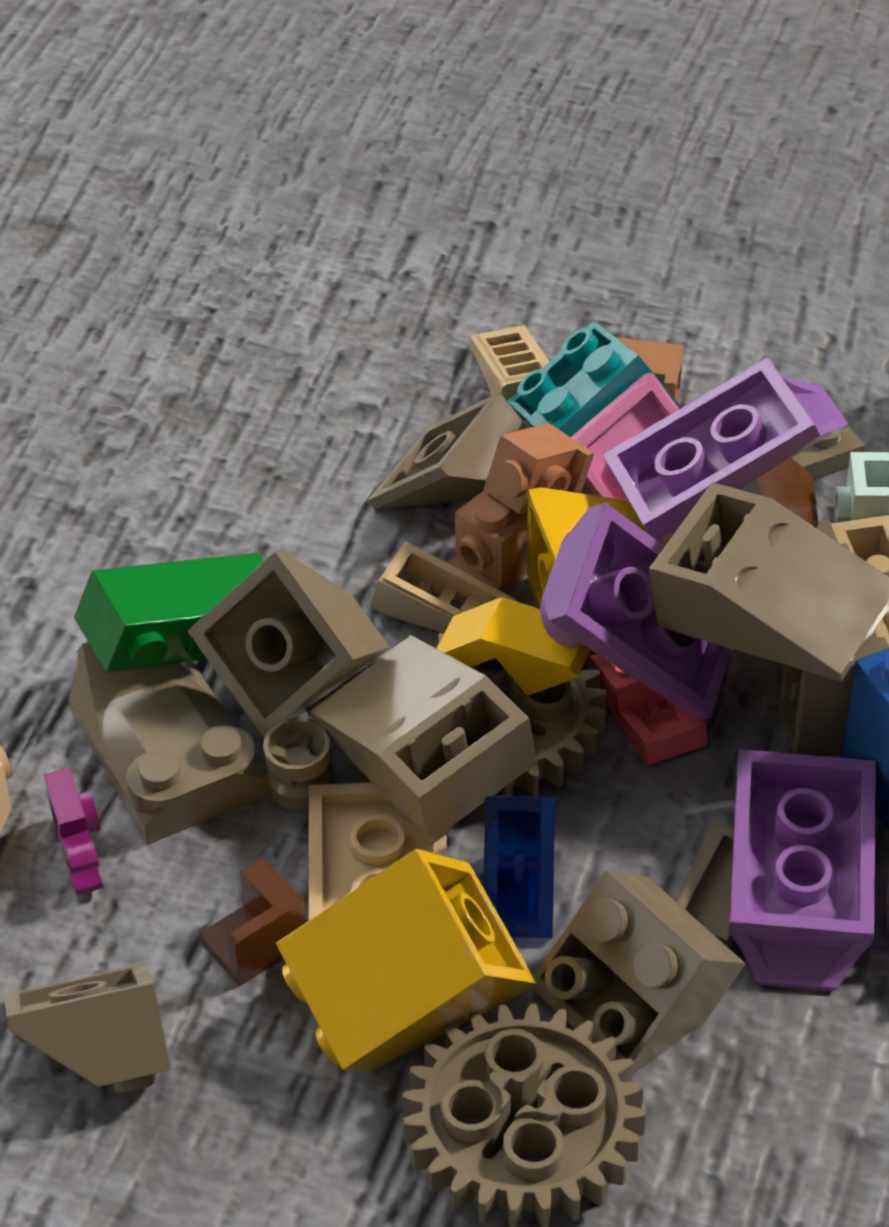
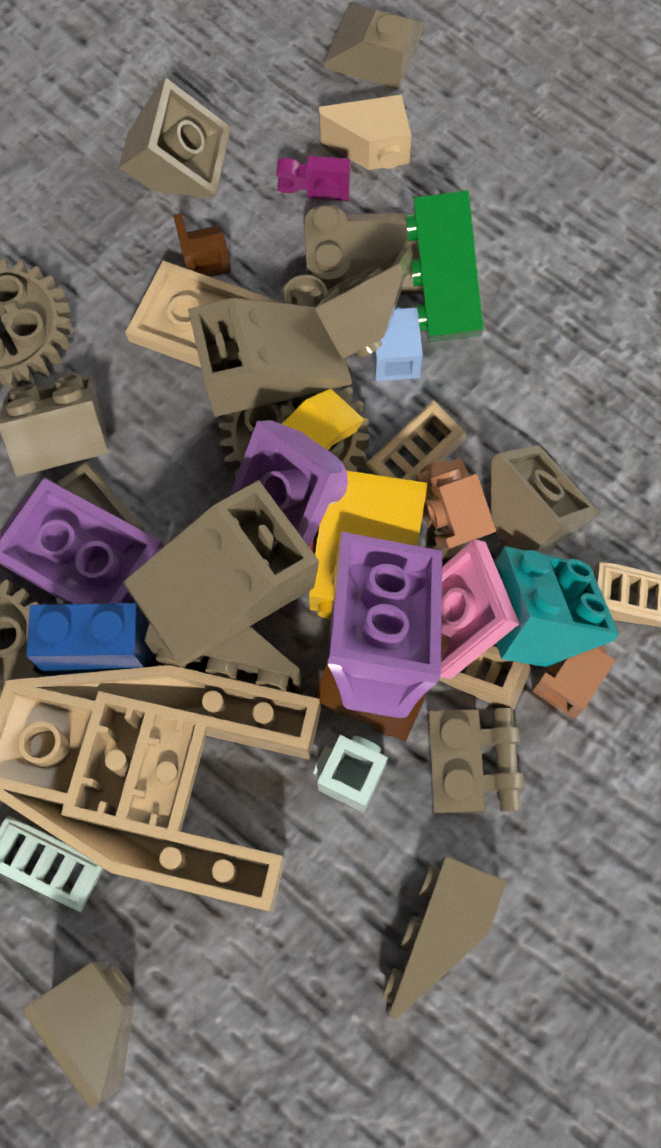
camera: 115 degrees right, 25 degrees up
yellow slope [276,848,537,1072] -> none
clear blue slope [483,795,555,938] -> none

